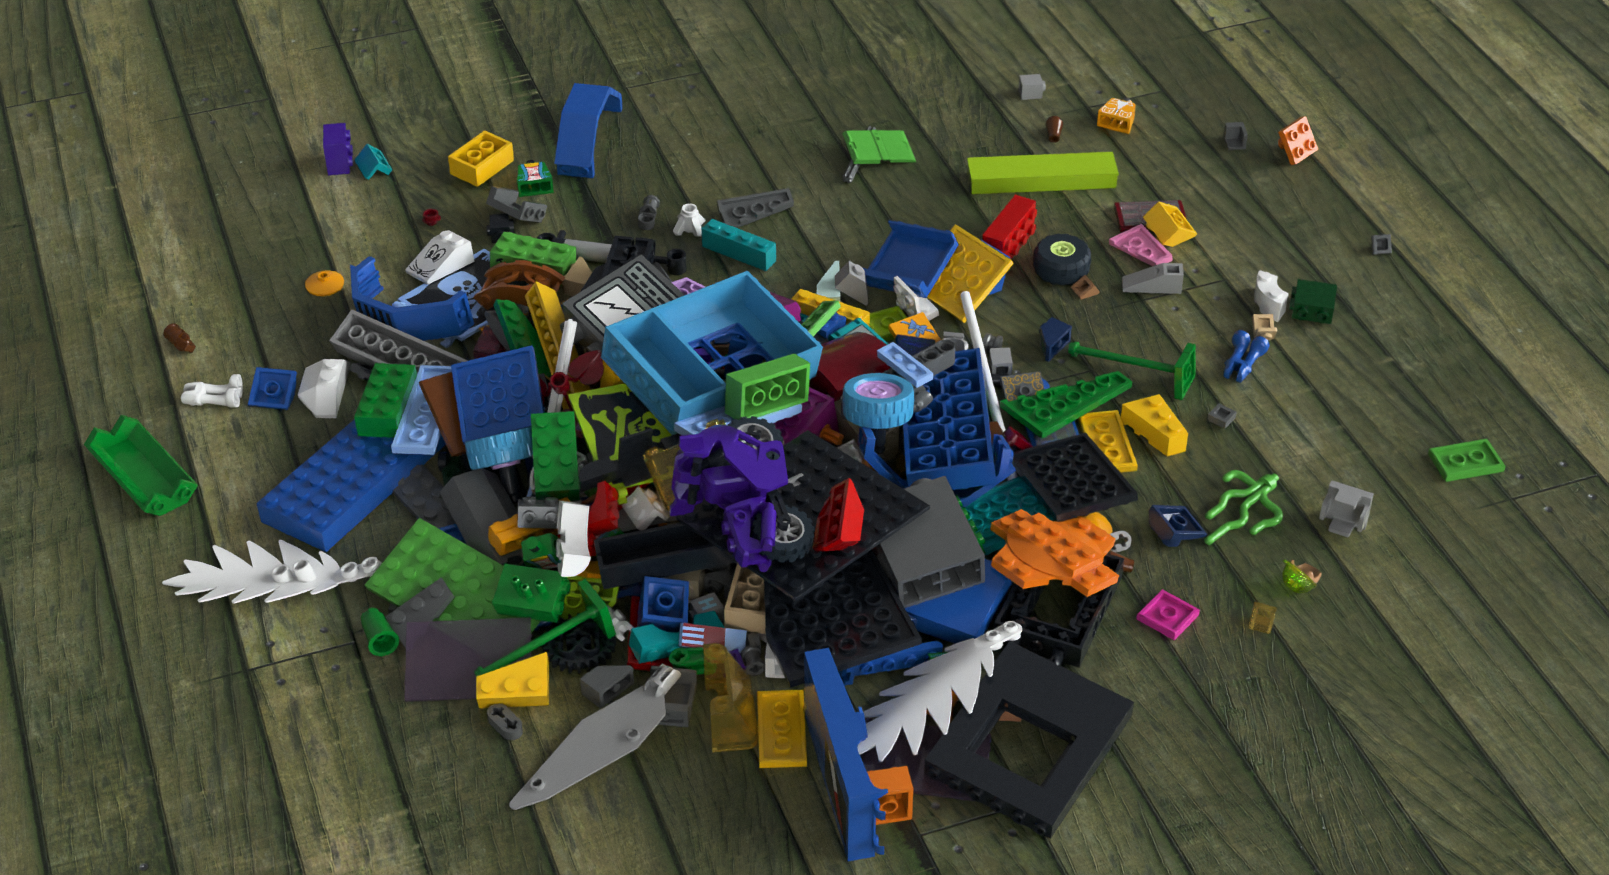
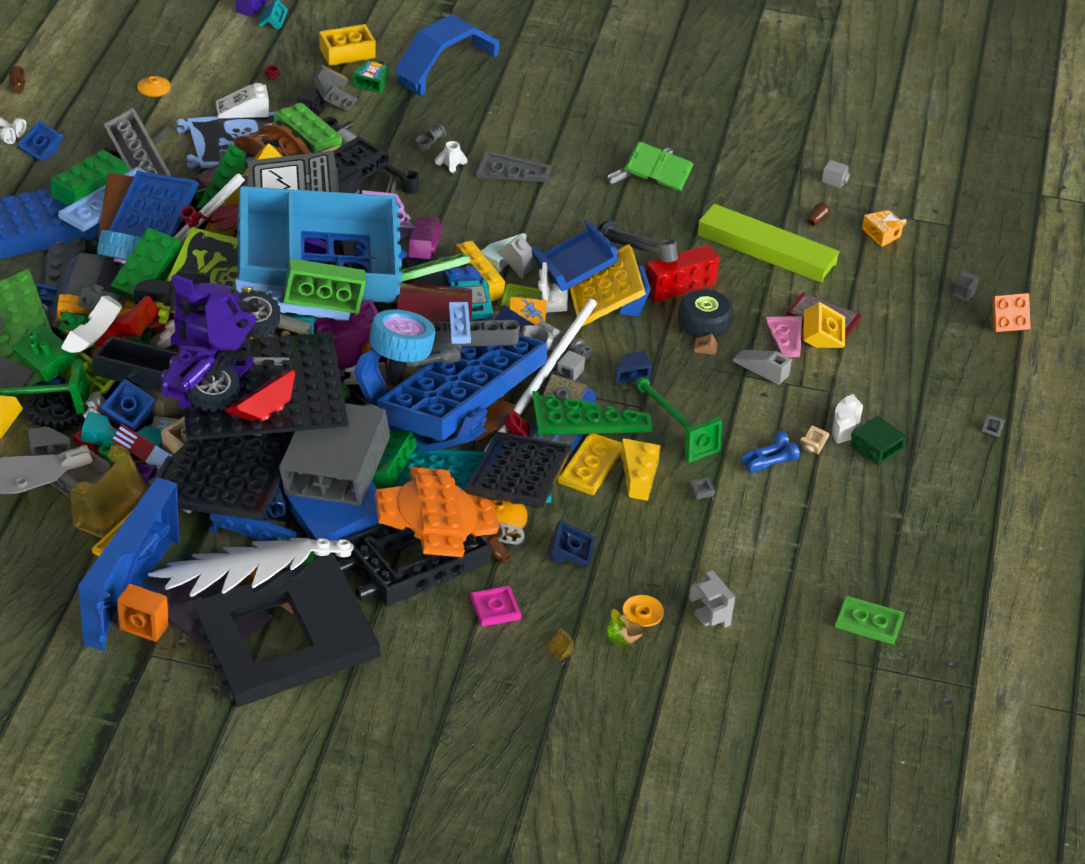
camera: 30 degrees right, 0 degrees up
white wedge [298,359,351,418] -> none
blue panel [350,256,474,341] -> none
teal brick [701,219,776,271] -> none
bright green plant [1204,470,1283,545] -> none
none -> dark grey piece [597,220,678,262]
none -> light orange dish [623,595,664,627]

